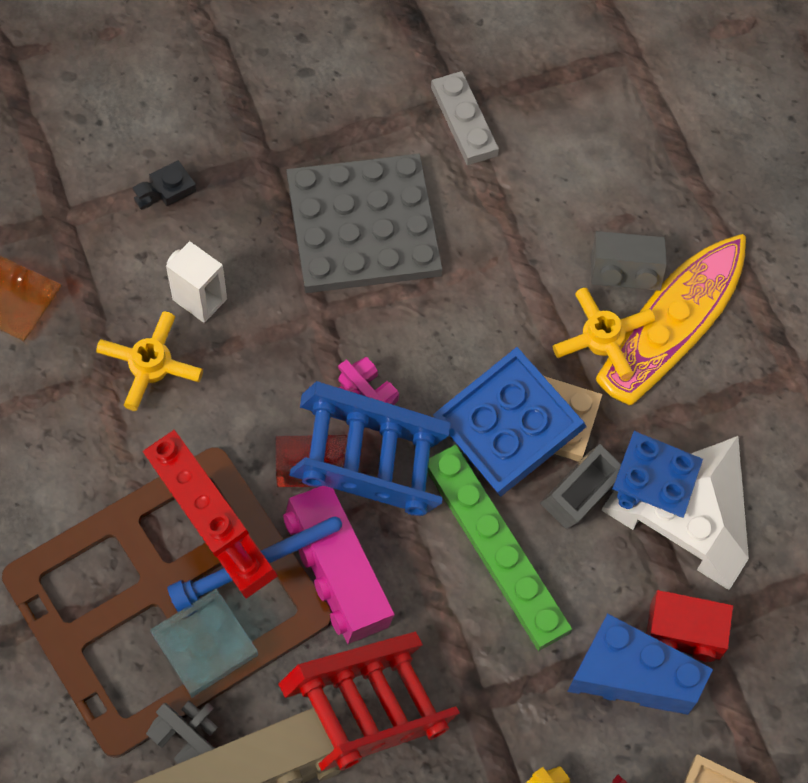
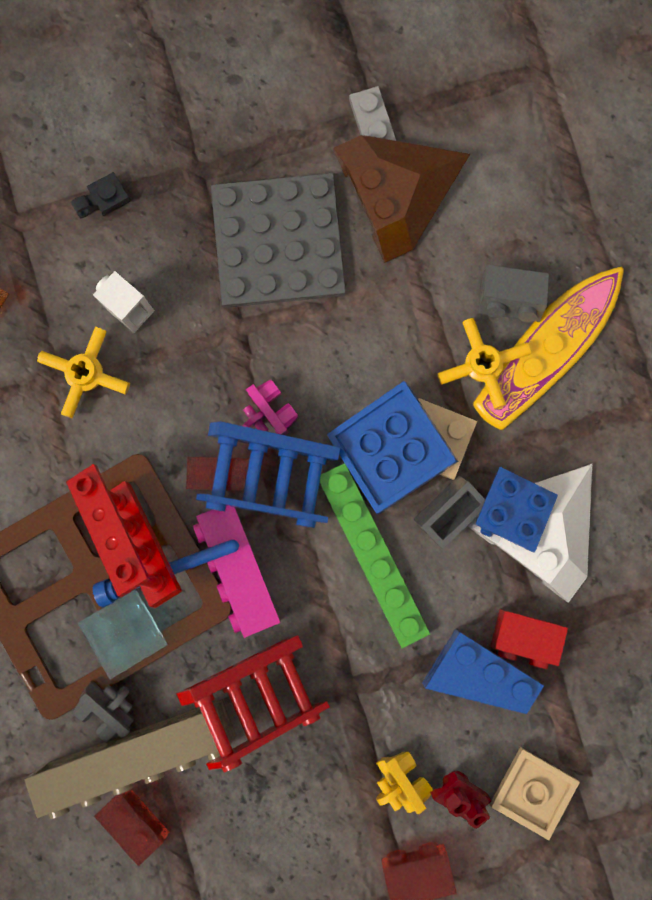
camera: 10 degrees right, 20 degrees up
none -> reddish brown wedge [333,135,470,263]

